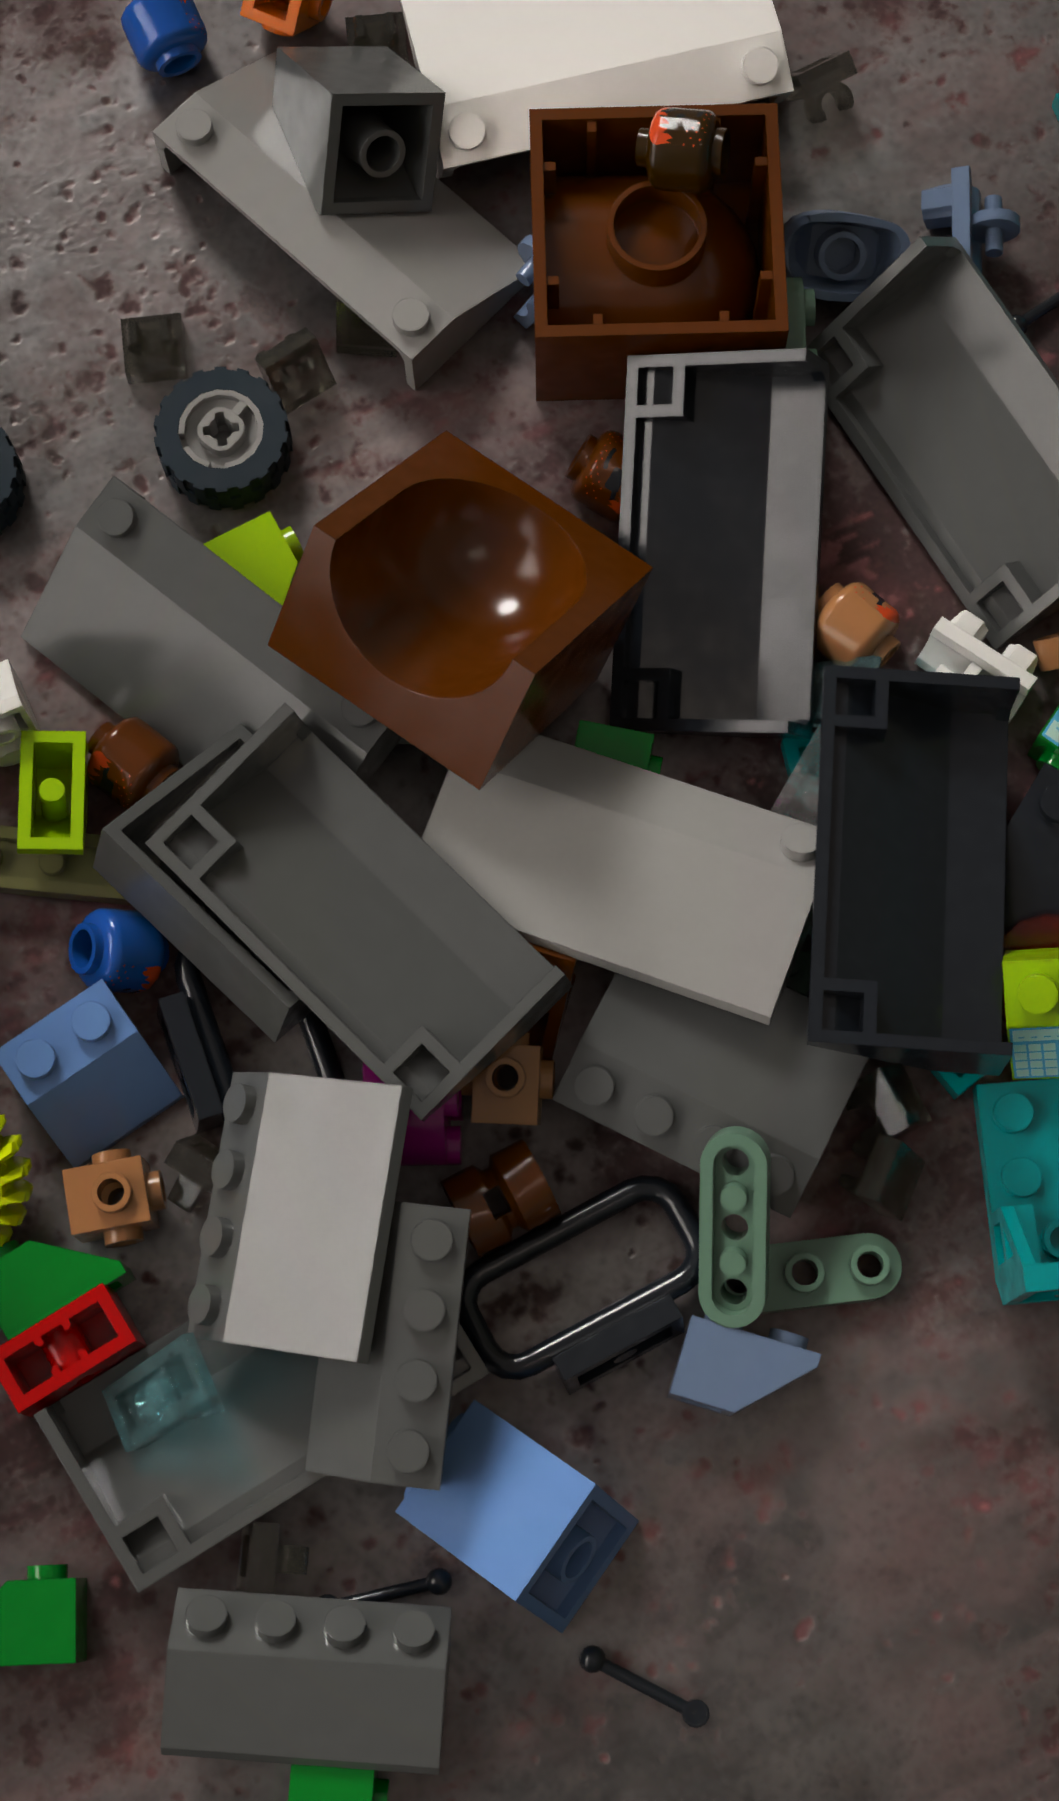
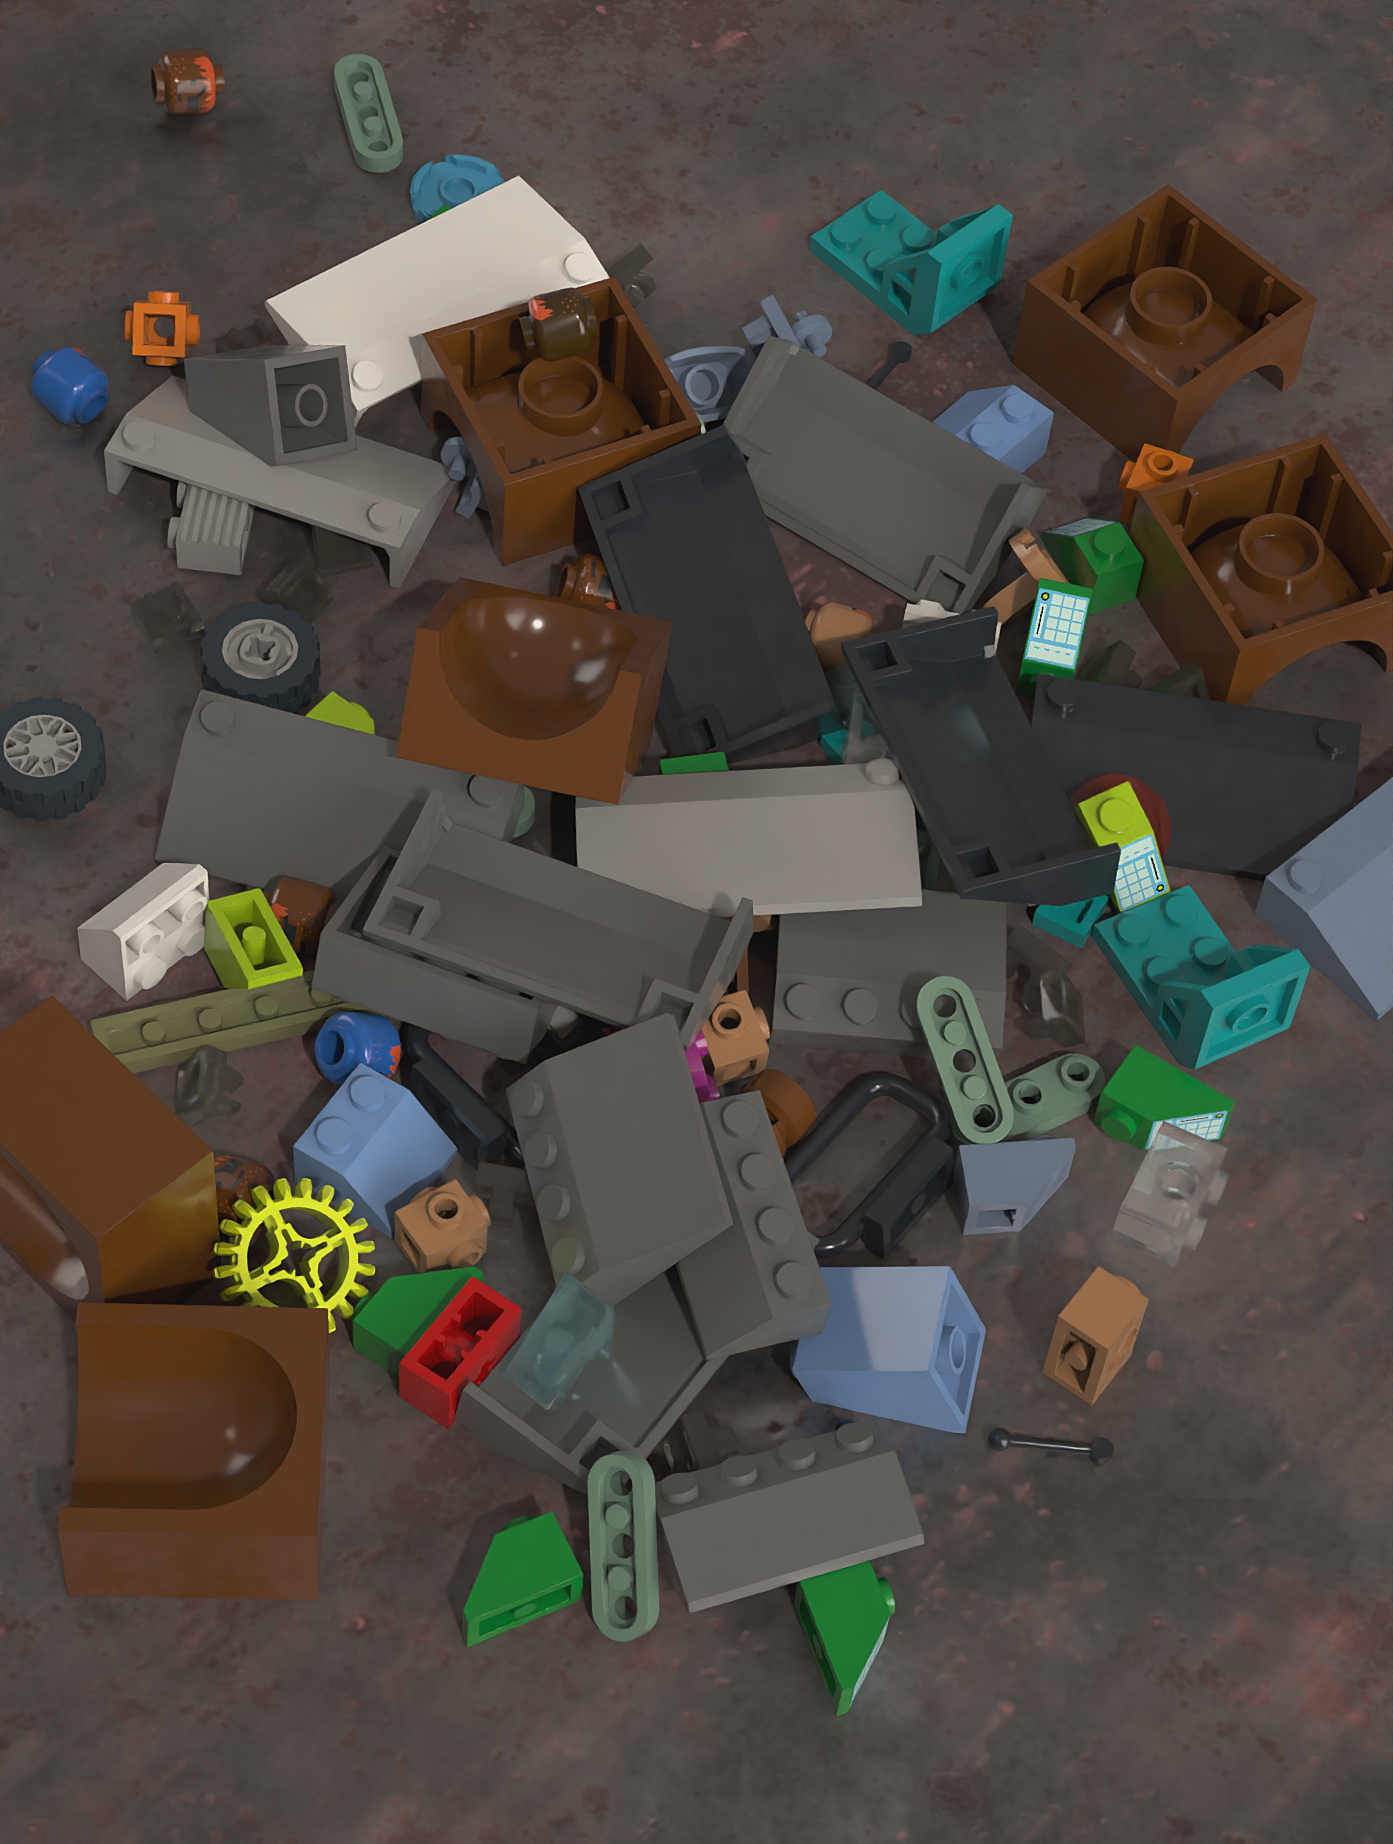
camera: 30 degrees left, 20 degrees down
none -> light grey brick [168,481,256,575]
none -> sand green plate [588,1450,659,1642]
none -> medium nougat brick [1042,1266,1149,1406]
none -> green slope [1093,1045,1236,1151]
none -> clear brick [1111,1120,1230,1267]

